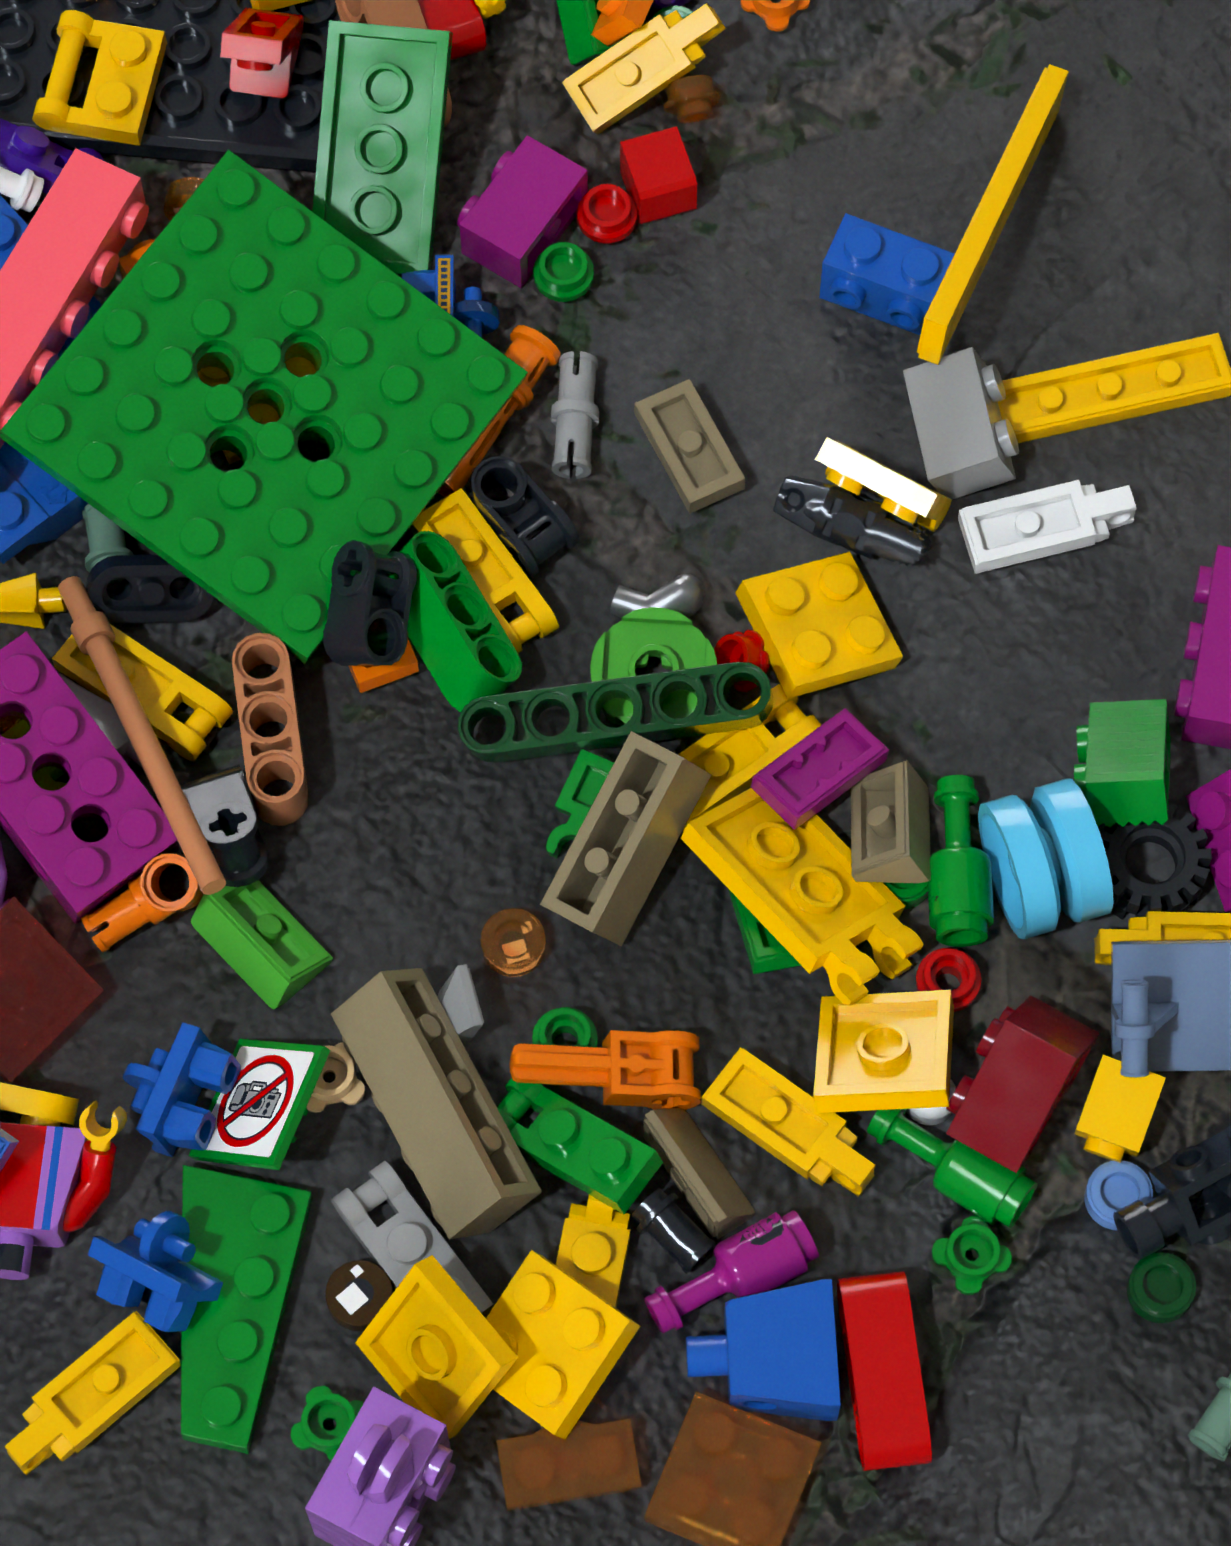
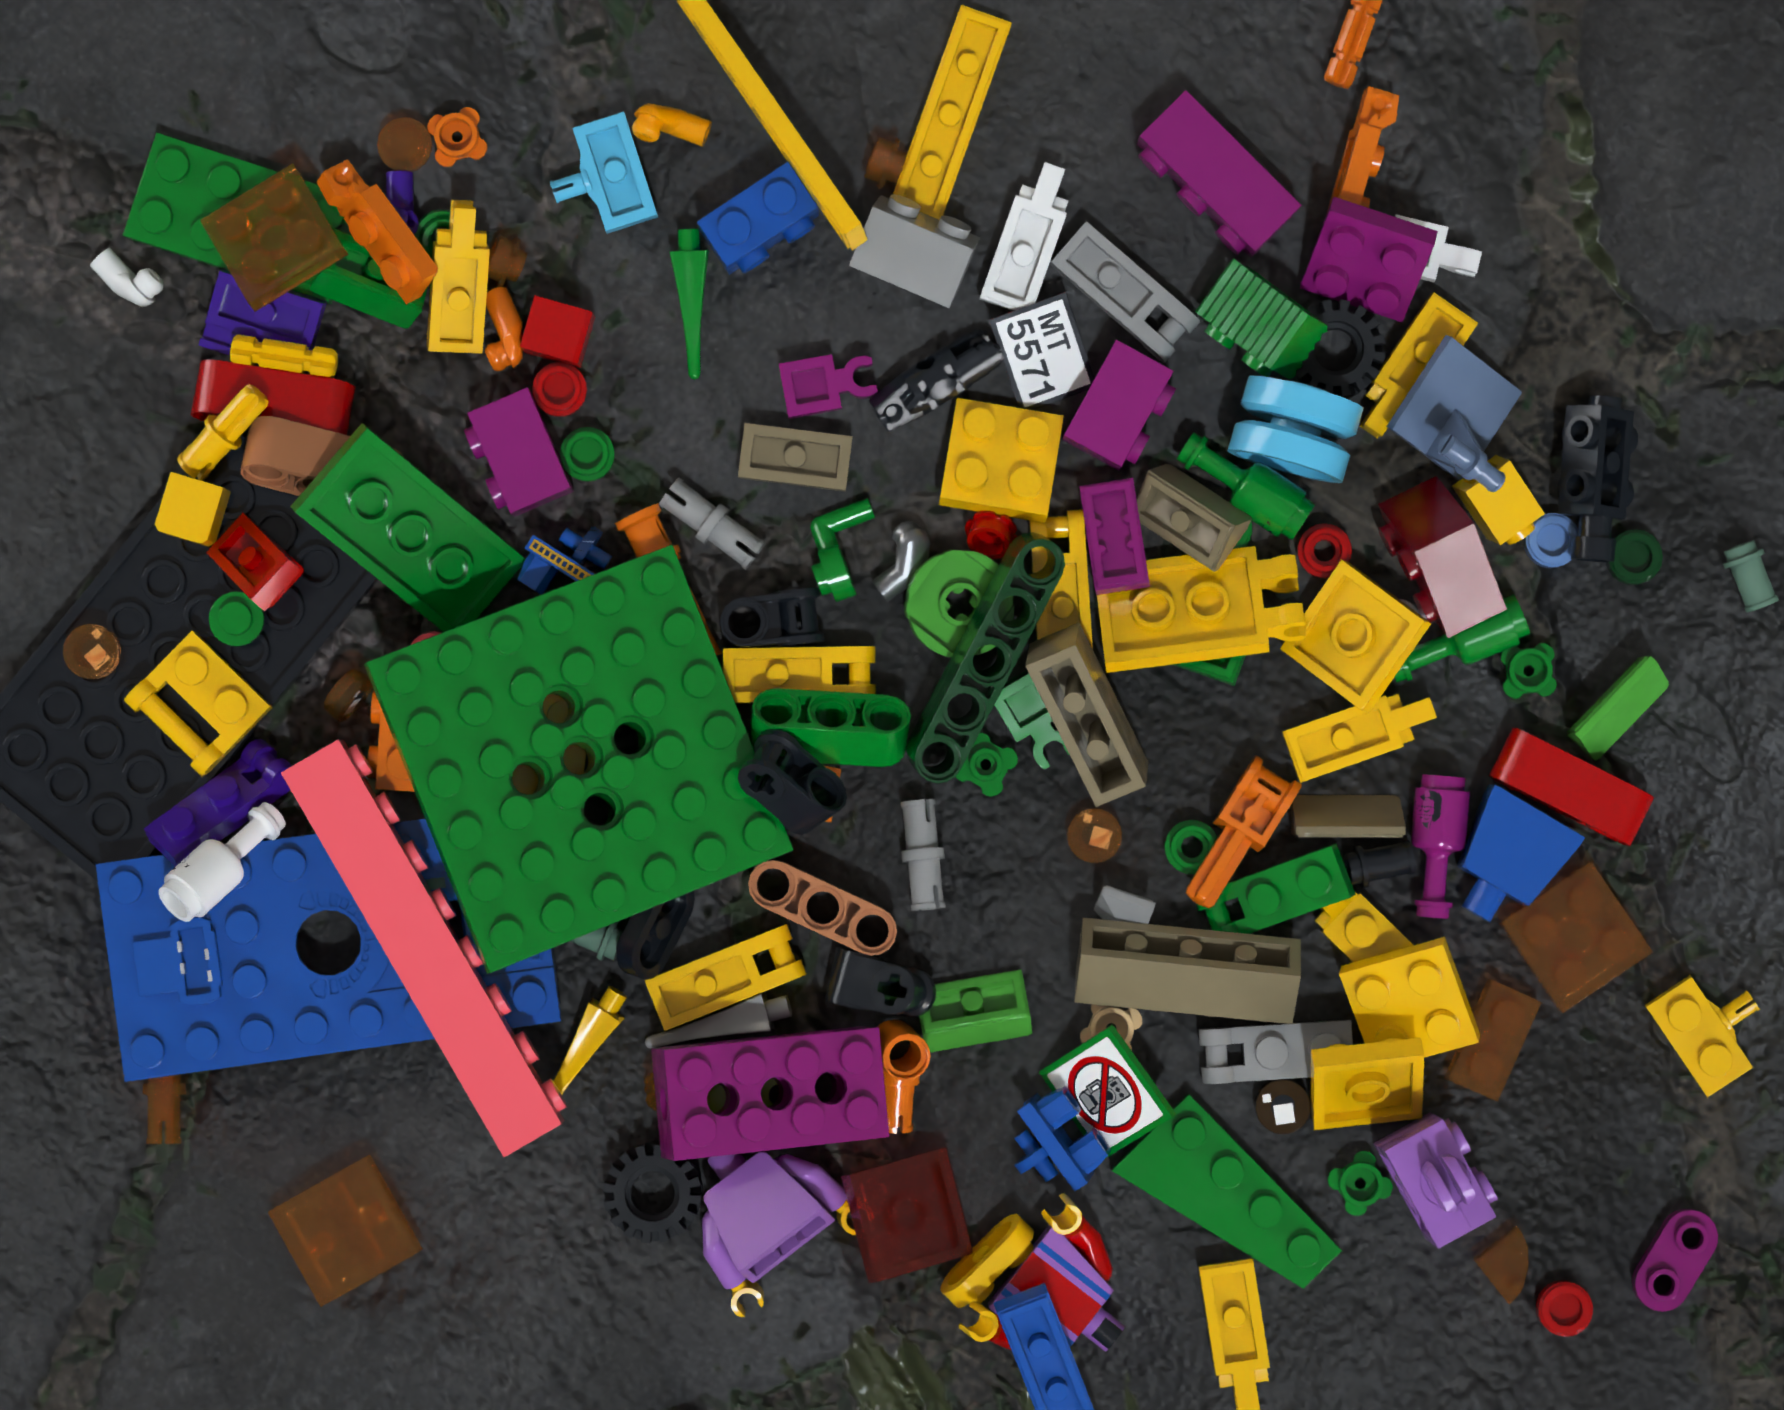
camera: 55 degrees left, 20 degrees up
nougat bar [58,576,226,895] -> none
blue hips [88,1211,223,1332] -> none
plate [815,437,952,532] -> none
none -> green plate [209,591,265,647]
none -> orange arm [485,287,523,371]
none -> medium azure plate [550,111,658,234]
none -> light orange arm [632,103,712,147]
none -> green piece [669,229,709,380]
none -> magenta plate [779,354,878,419]
none -> green plate [810,498,876,602]
none -> clear orange plate [863,137,907,189]
none -> light grey pin [901,799,946,911]
none -> green plate [956,733,1018,797]
none -> white sticker [989,292,1095,410]
none -> light grey plate [1050,221,1200,363]
none -> magenta piece [1062,340,1177,471]
none -> bright green slope [1567,656,1669,761]

